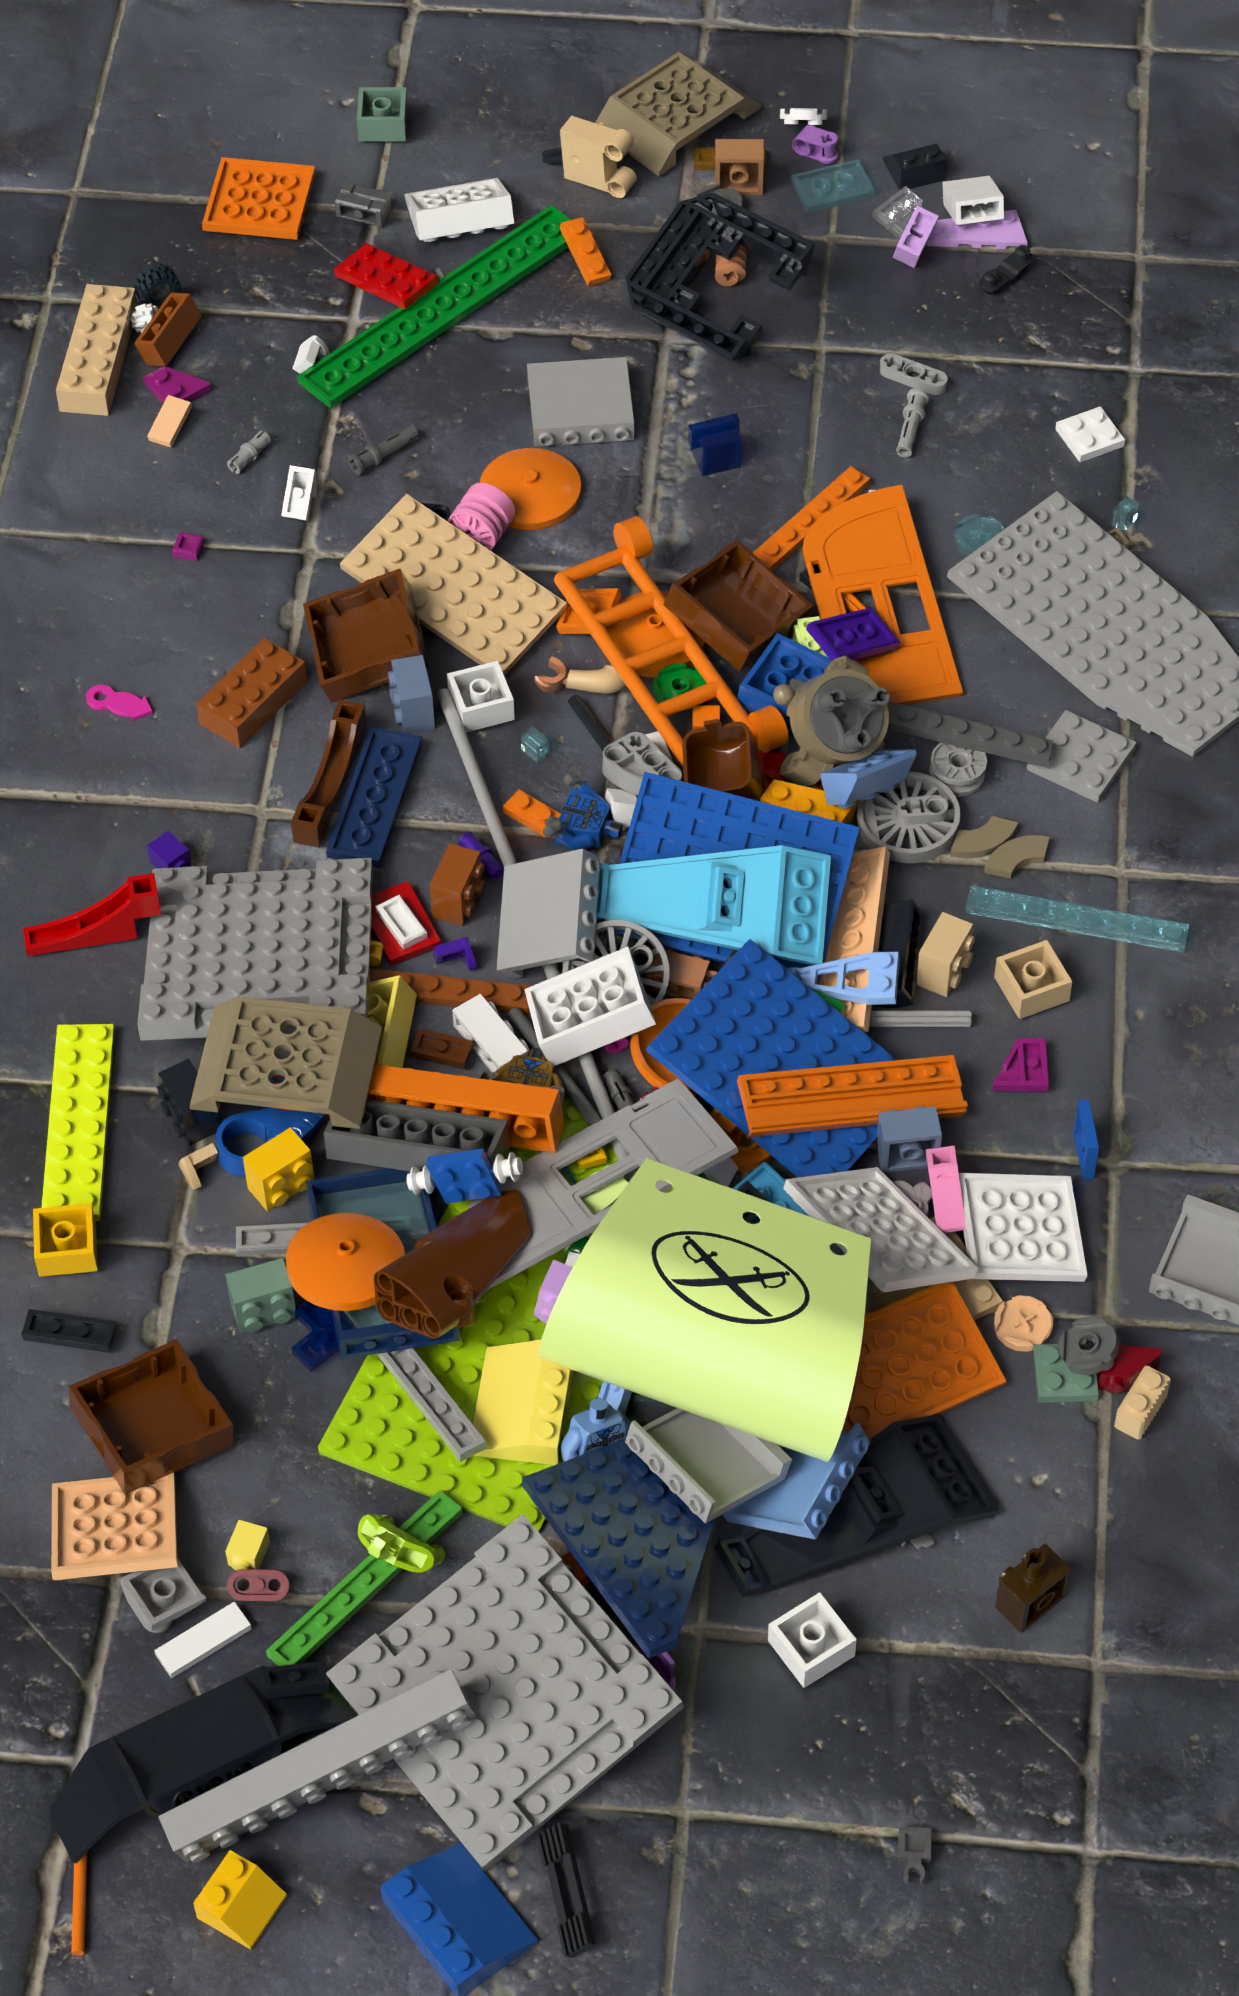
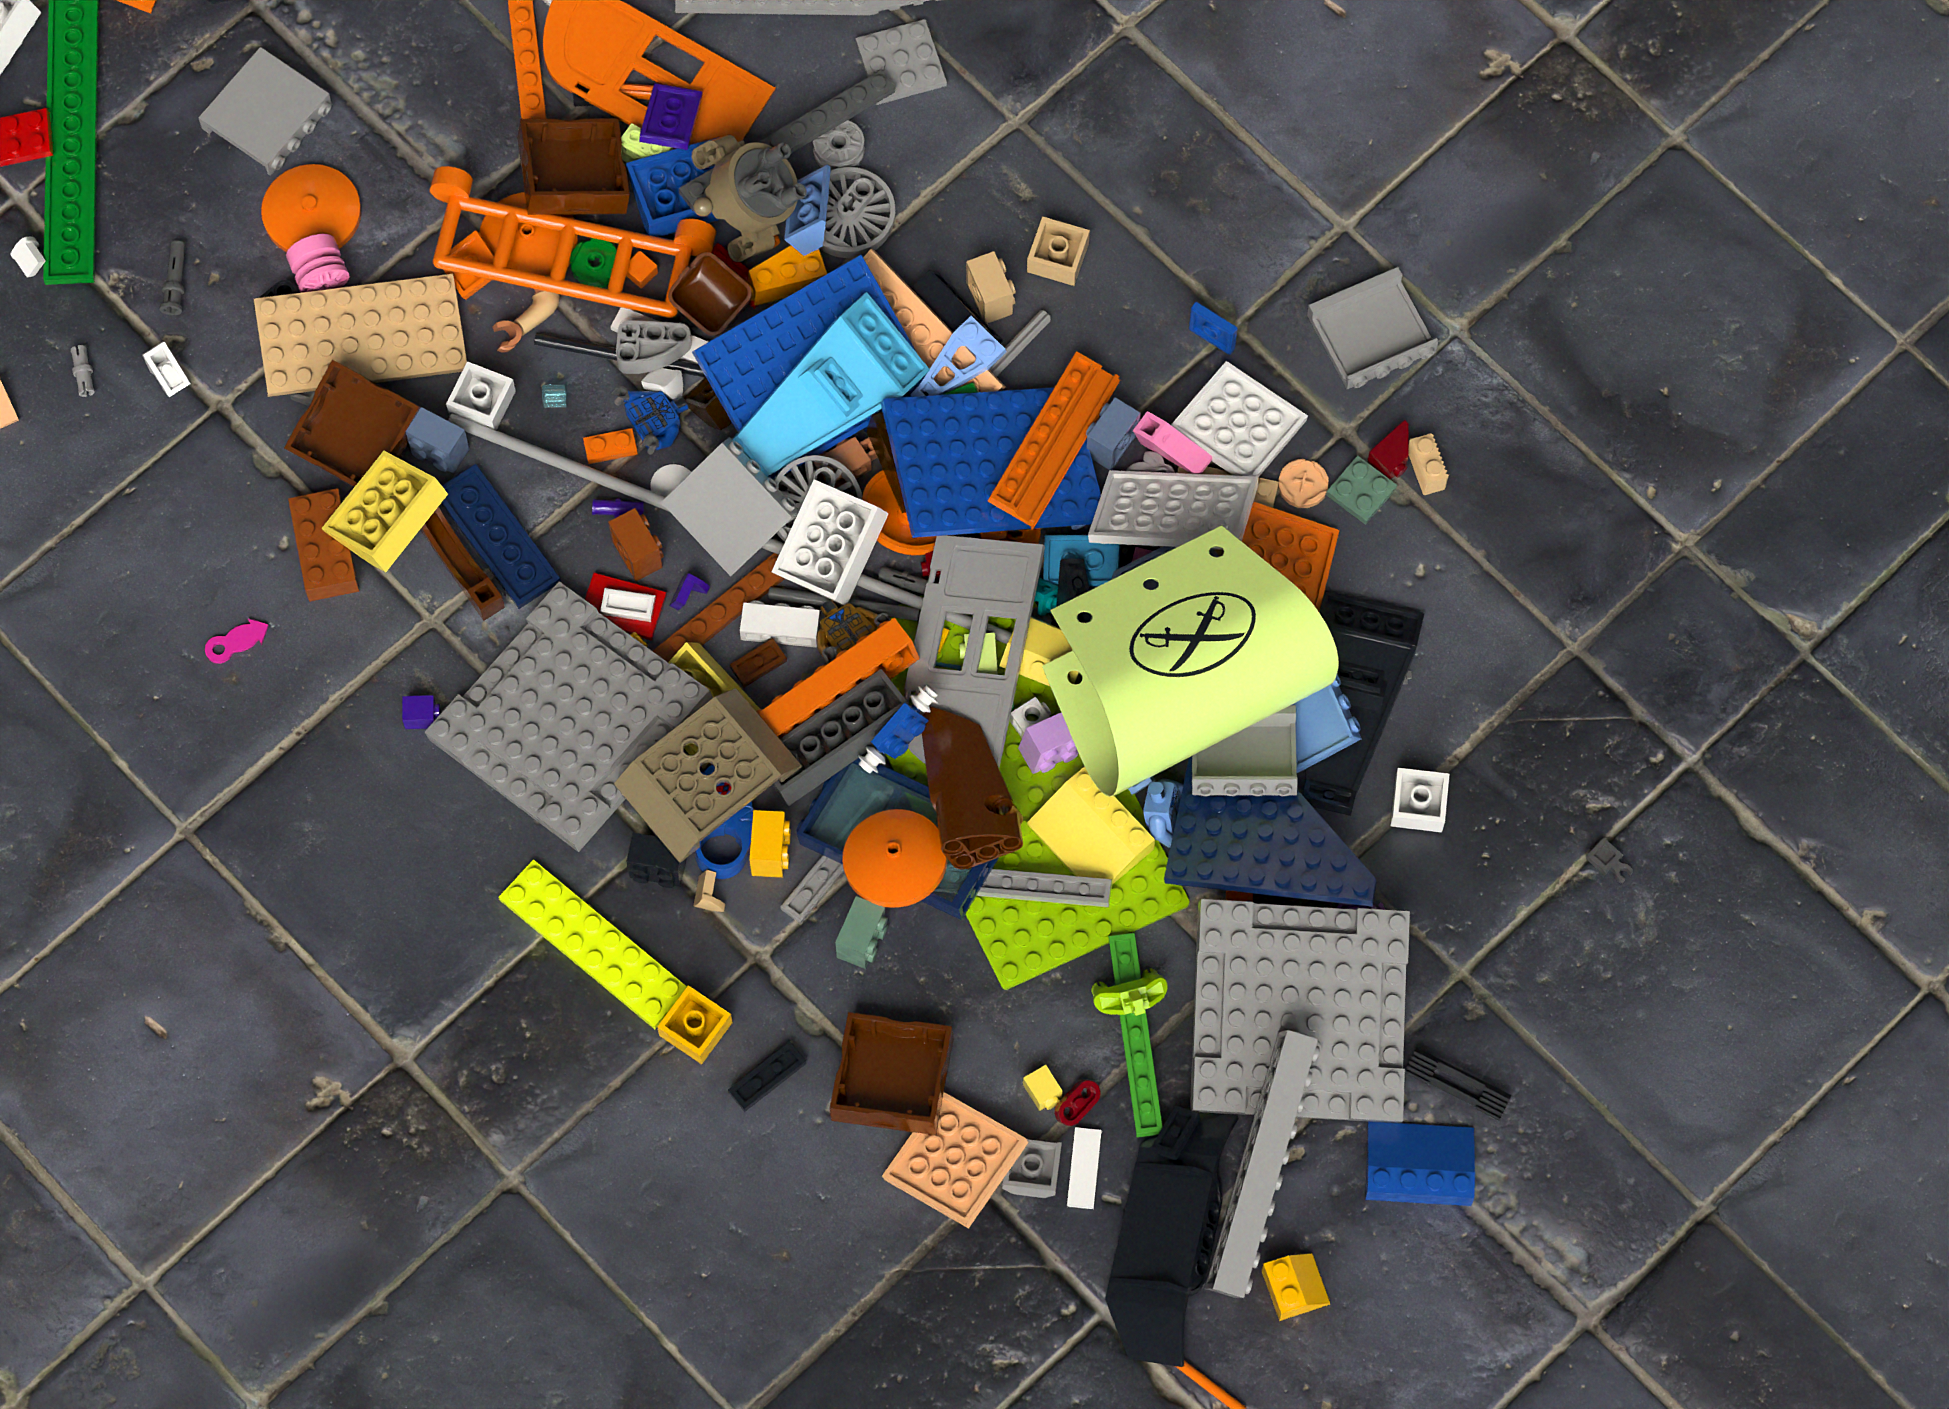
camera: 50 degrees left, 15 degrees up
red arch [23,873,161,956] -> none
magenta tile [172,532,205,561] -> none
clear blue plate [291,1301,353,1372] -> none
clear blue plate [688,413,741,477] -> none
dark tan tile [951,816,1018,858] -> none
clear light blue plate [965,885,1189,953] -> none
dark tan tile [984,835,1050,879] -> none
magenta wing [993,1038,1049,1092] -> none
dark brown brick [995,1543,1071,1633] -> none
dark grey plate [1058,1316,1120,1375] -> none
none -> light yellow slope [322,451,448,572]

